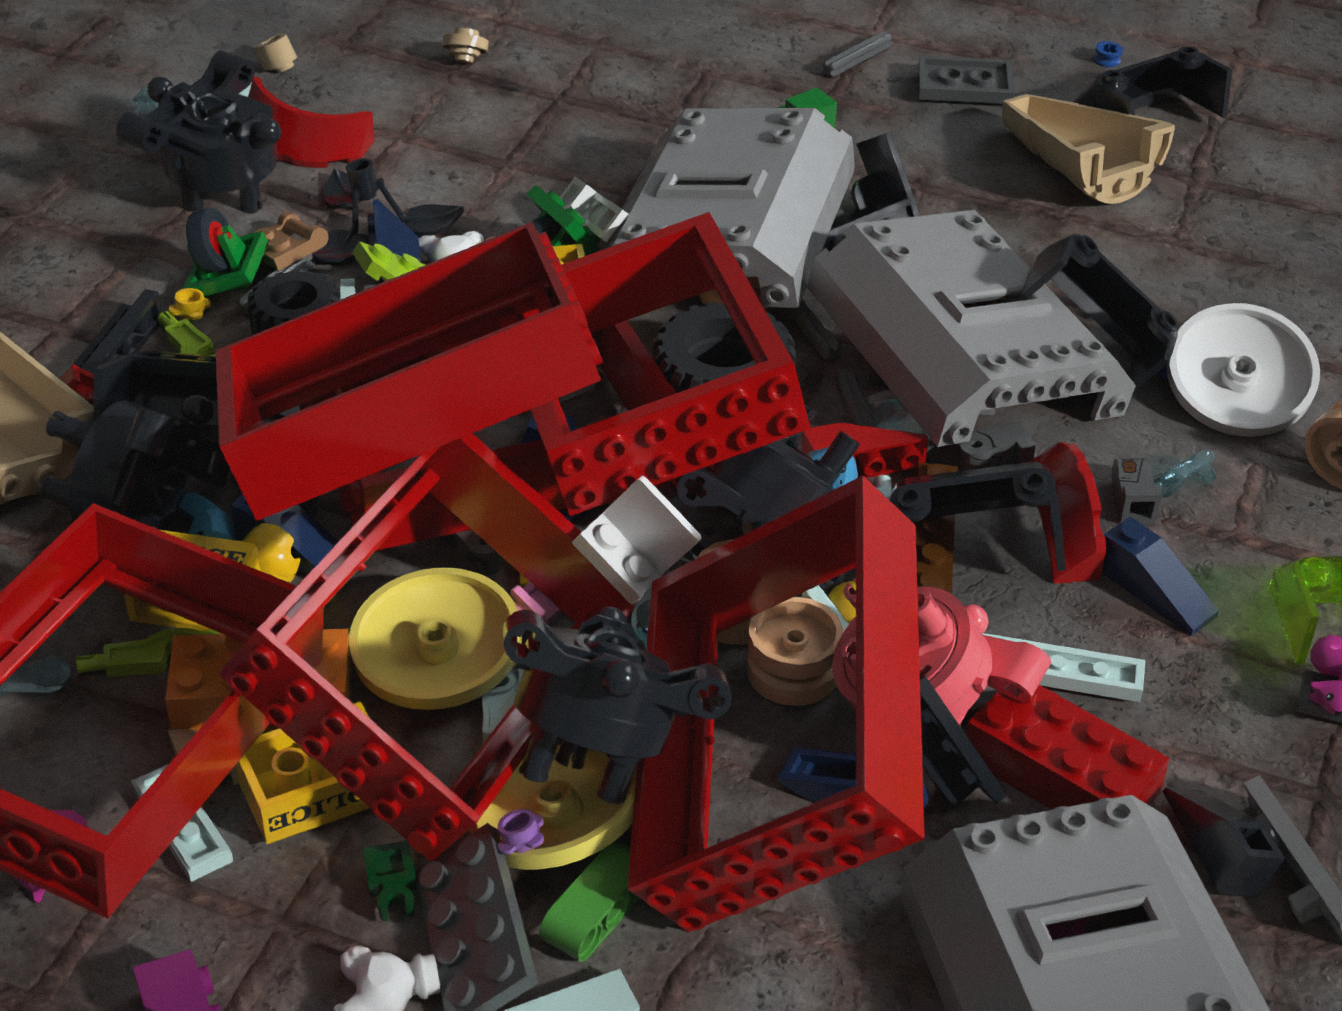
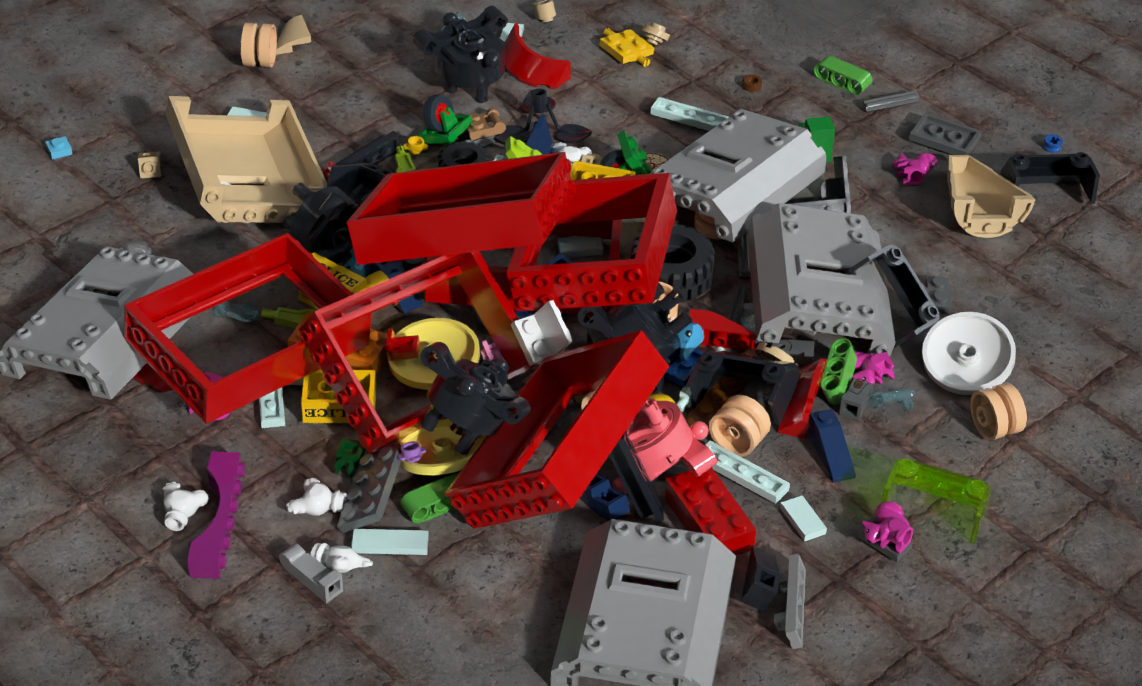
camera: 25 degrees right, 0 degrees up
white slope [560,176,629,243] -> none
none -> red bracket [383,329,420,361]
none -> yellow plate [599,28,654,67]
none -> light aqua plate [651,97,728,131]
none -> light nougat wheel [709,395,771,457]
none -> reddish brown tile [742,75,762,92]
none -> tan tile [755,342,798,366]
none -> light aqua tile [780,496,827,542]
none -> bright green beam [814,55,873,95]
none -> bright green beam [821,338,857,405]
none -> dark pink animal [852,351,895,386]
none -> dark pink animal [892,153,938,185]

